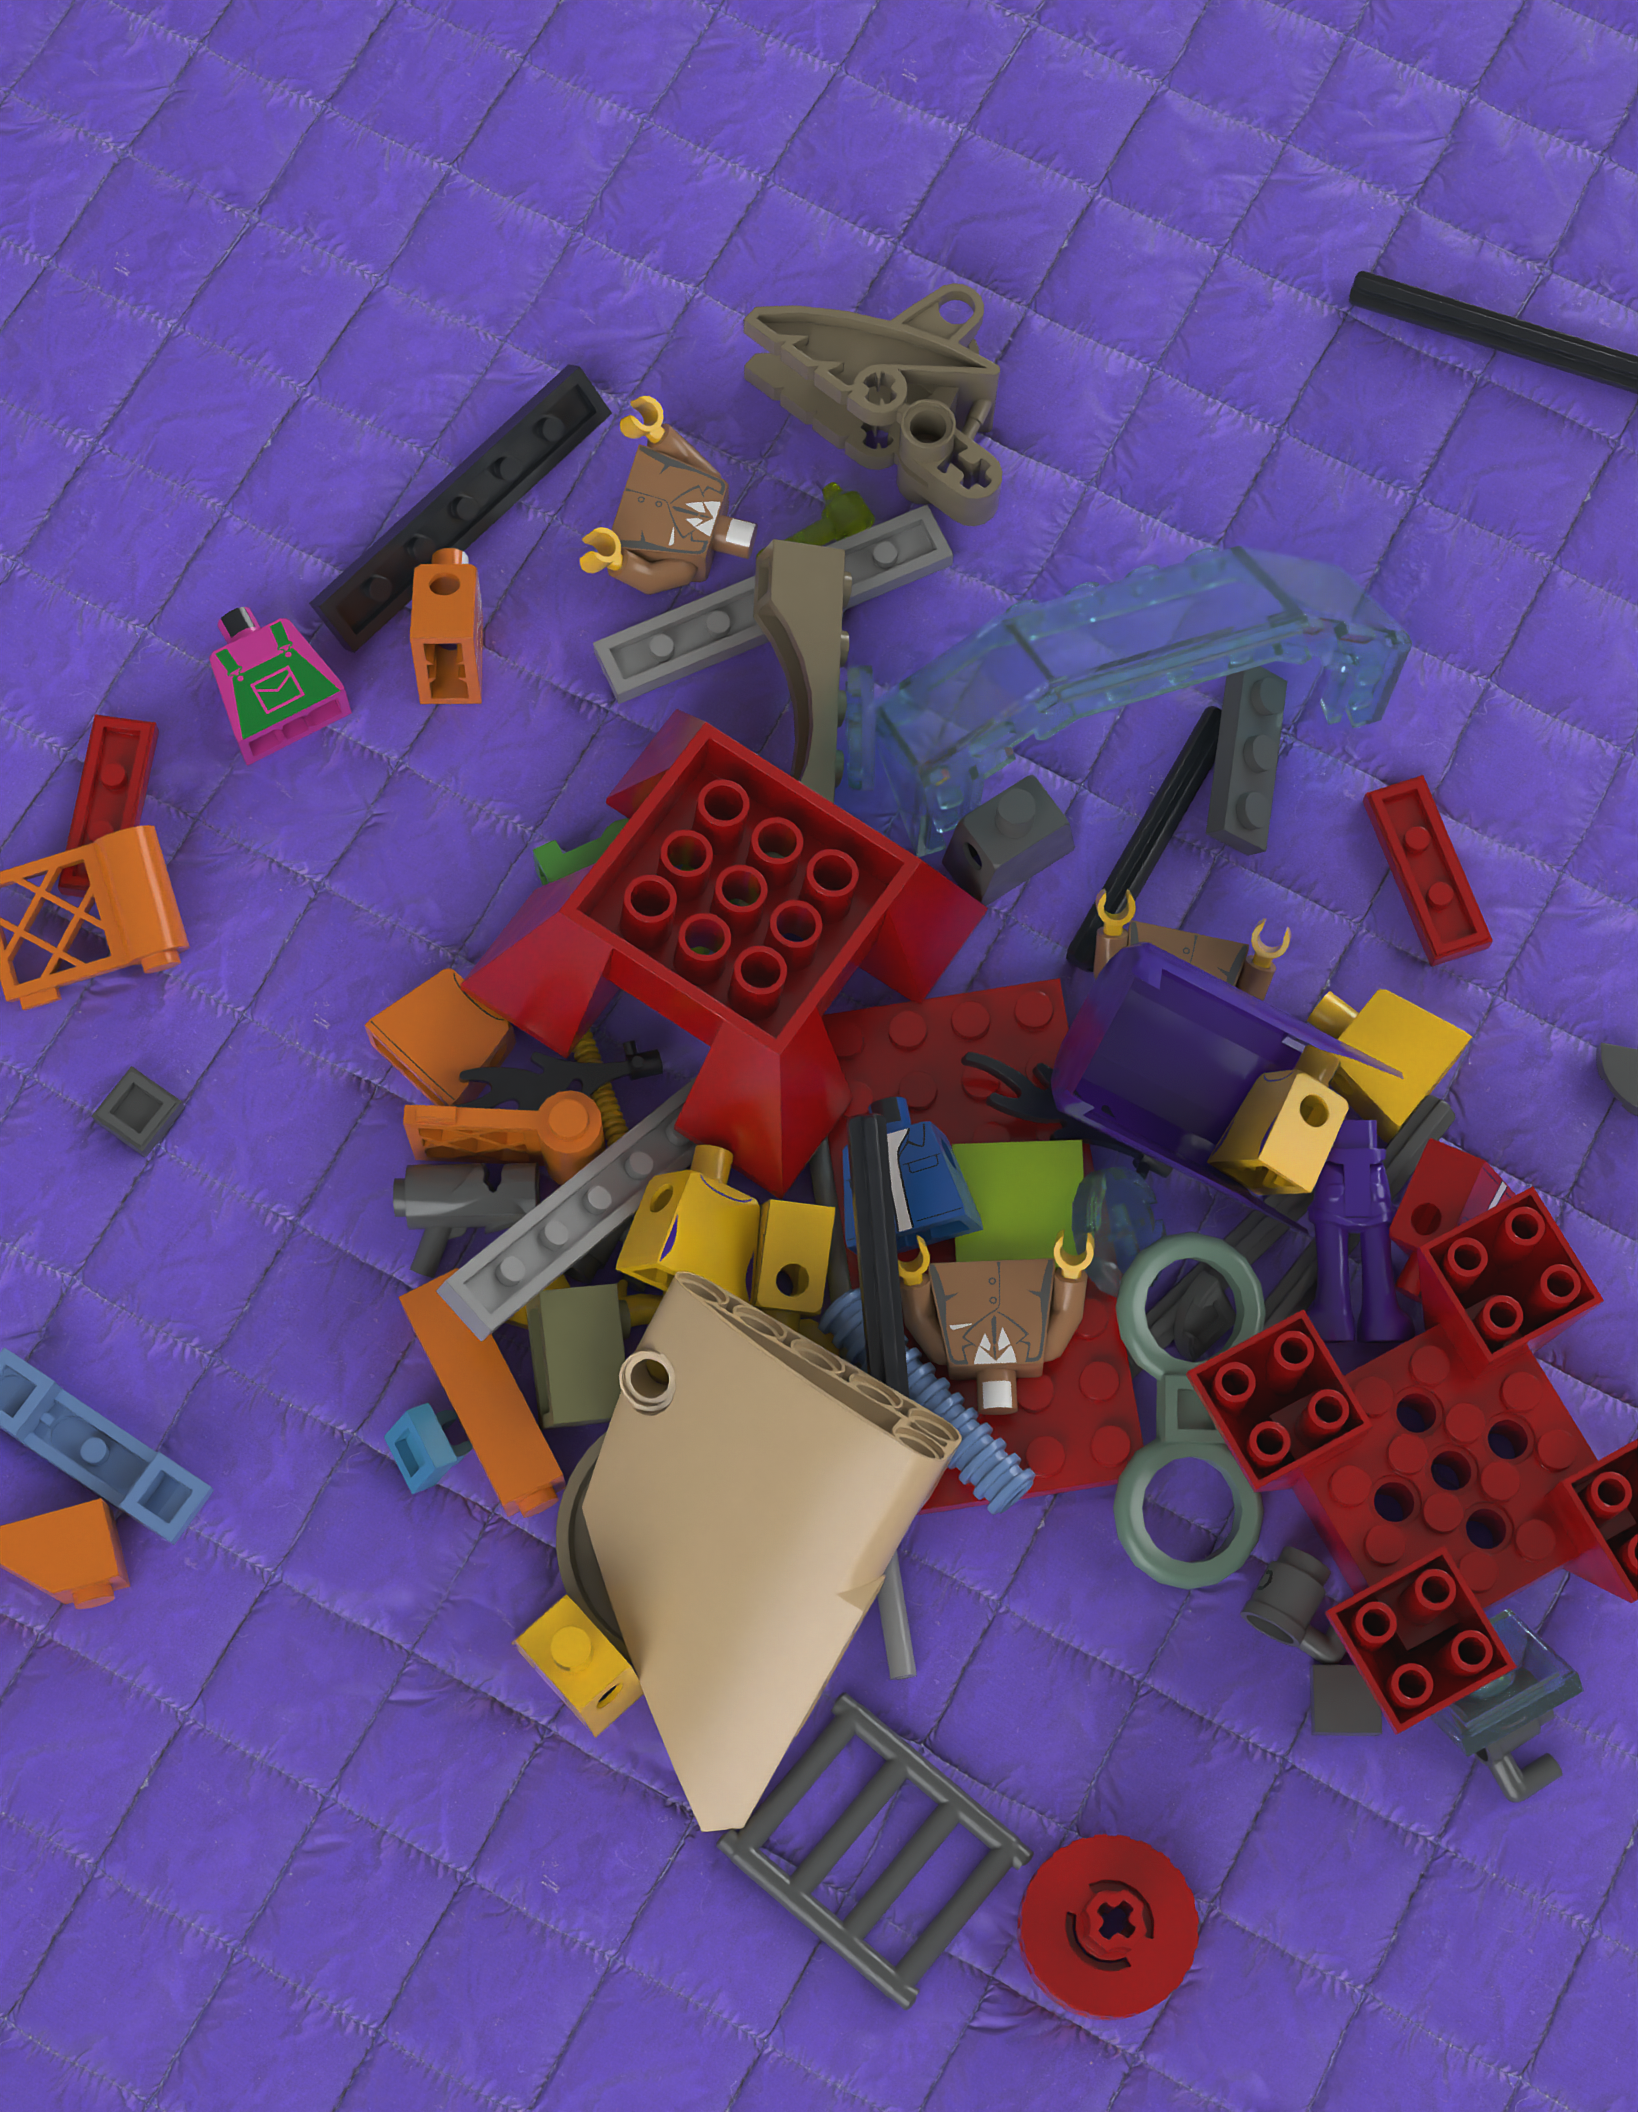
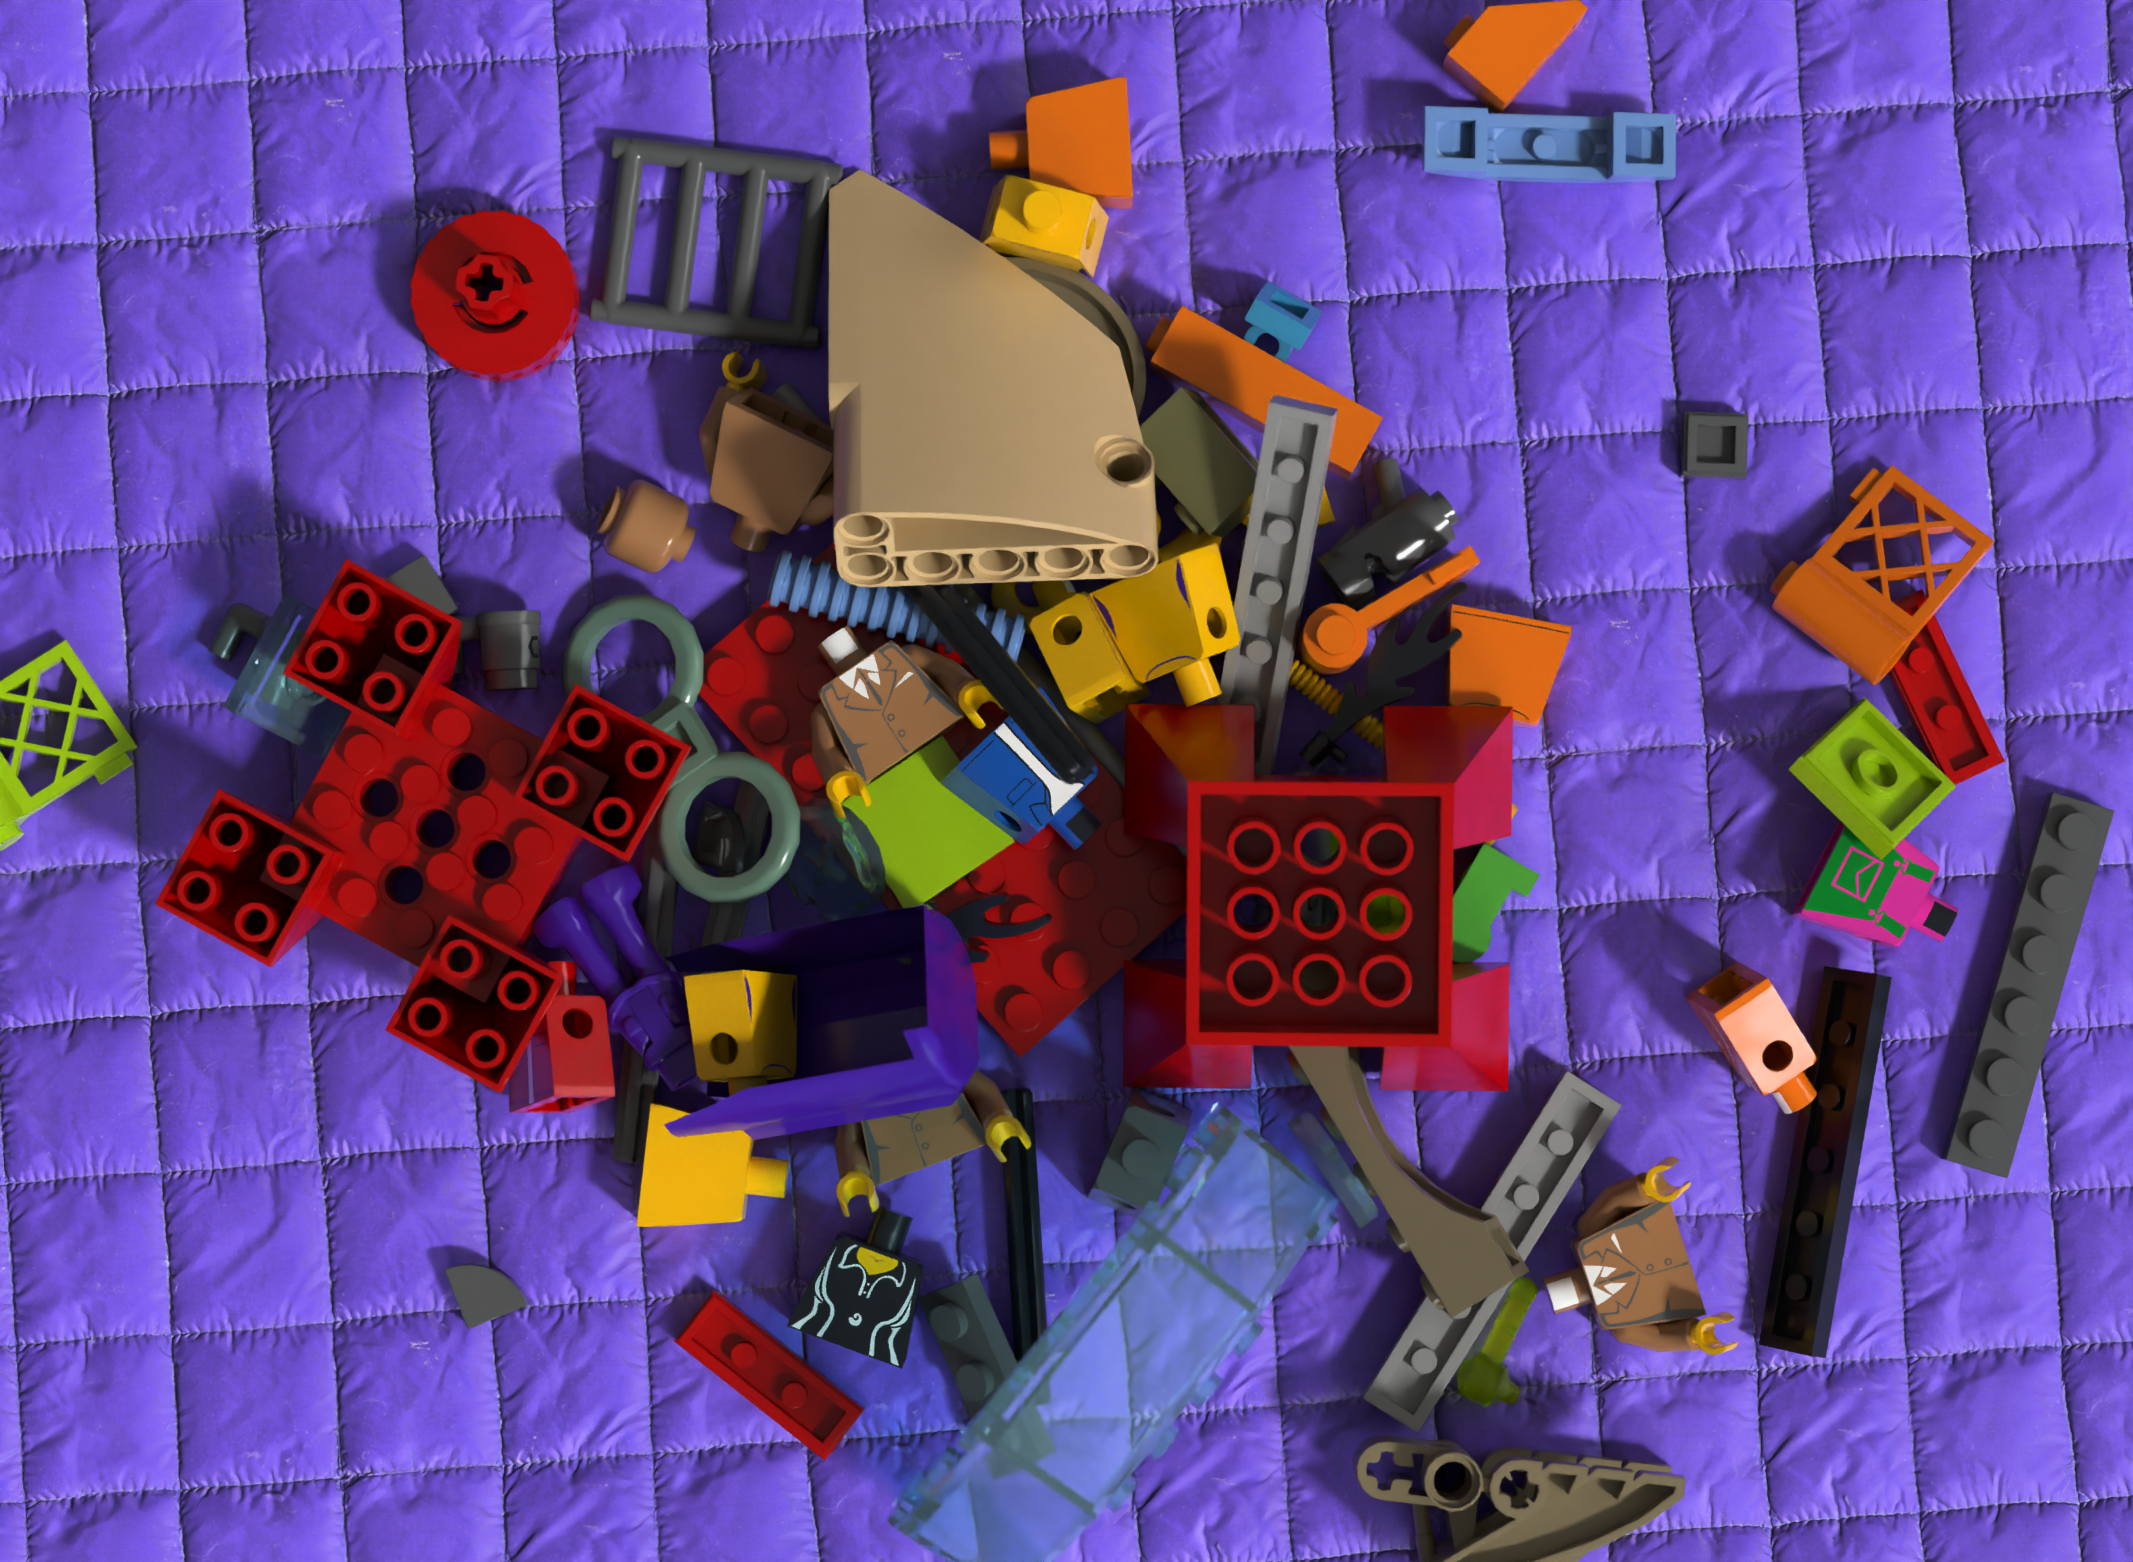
camera: 150 degrees right, 15 degrees up
none -> medium nougat head [596,479,696,574]
none -> medium nougat torso [698,352,834,552]
none -> black torso [787,1205,925,1369]
none -> orange torso [989,77,1133,209]
none -> lime tile [1788,697,1956,860]
none -> dark grey plate [1941,792,2114,1178]

